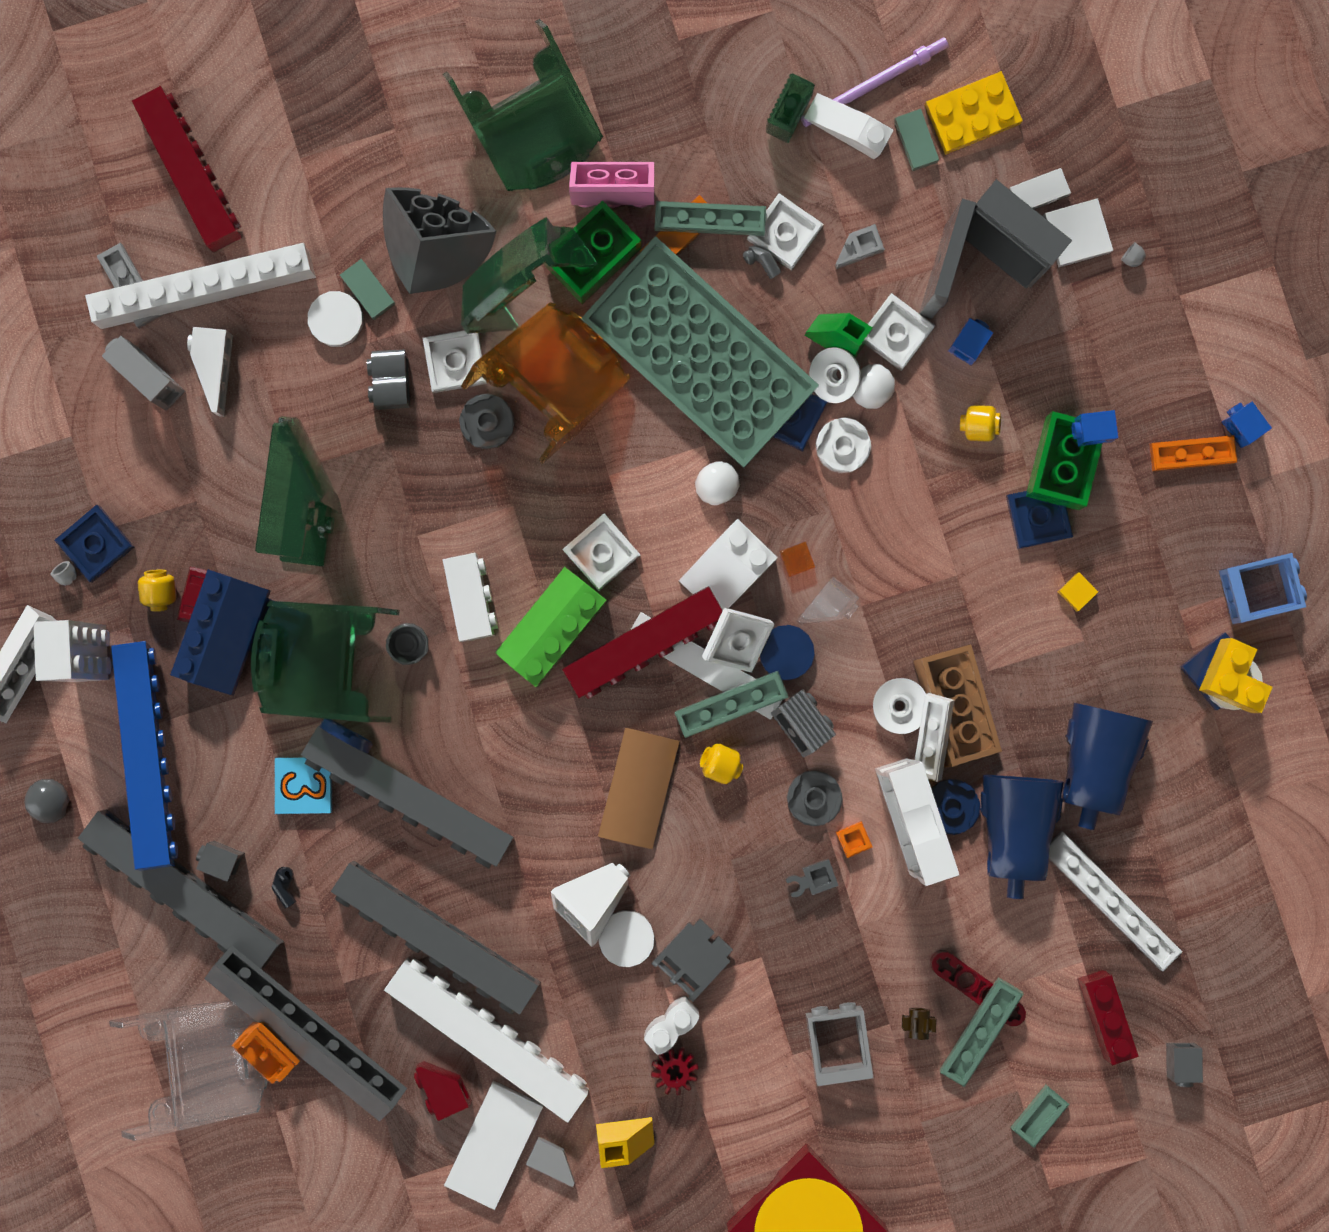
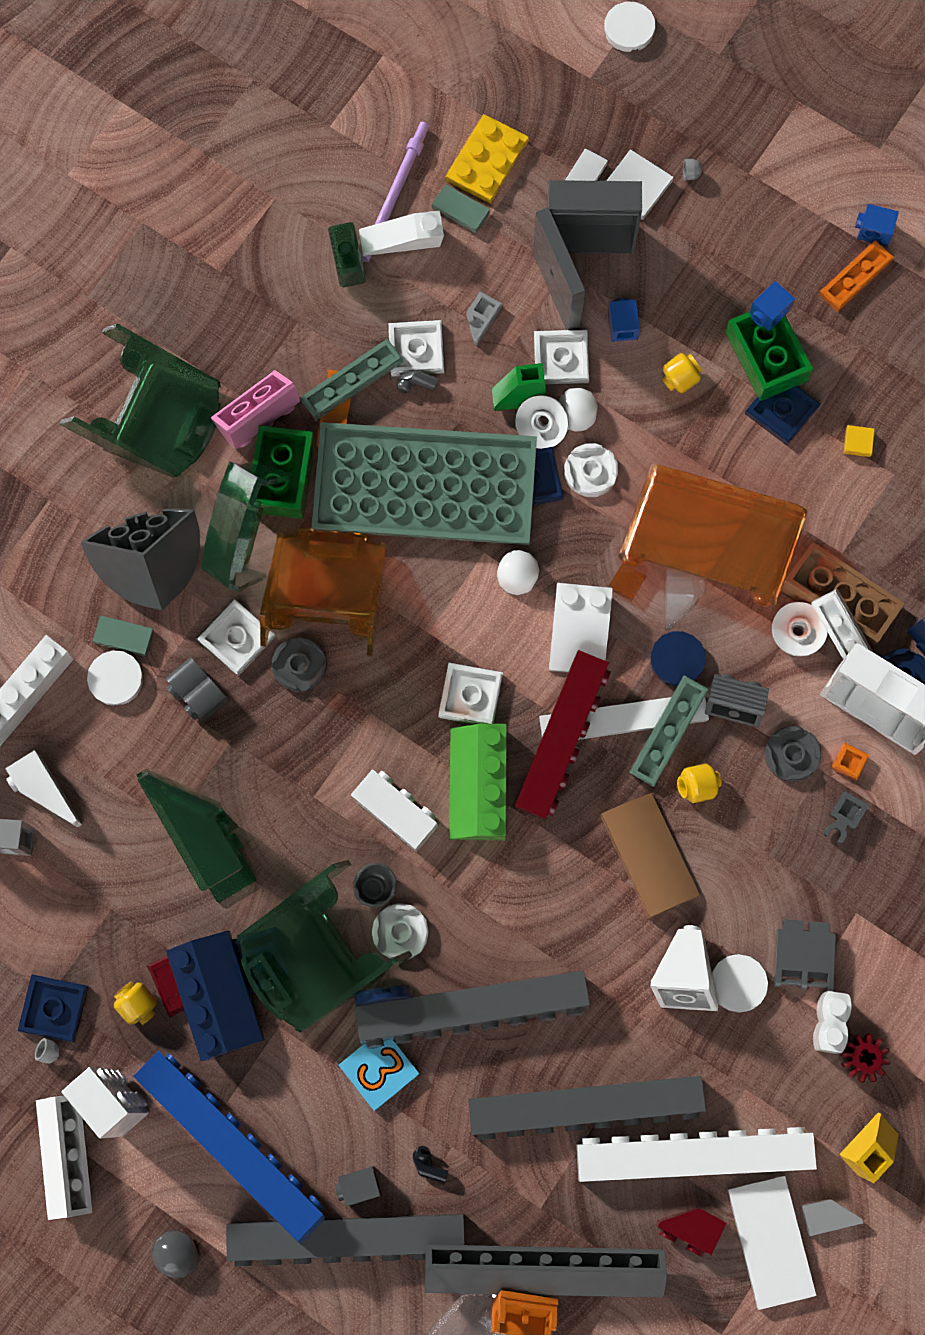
camera: 35 degrees left, 10 degrees down
white tile [702,608,774,673] -> none
none -> white tile [372,903,429,961]
none -> white tile [604,2,655,52]
none -> clear orange windscreen [618,464,808,607]

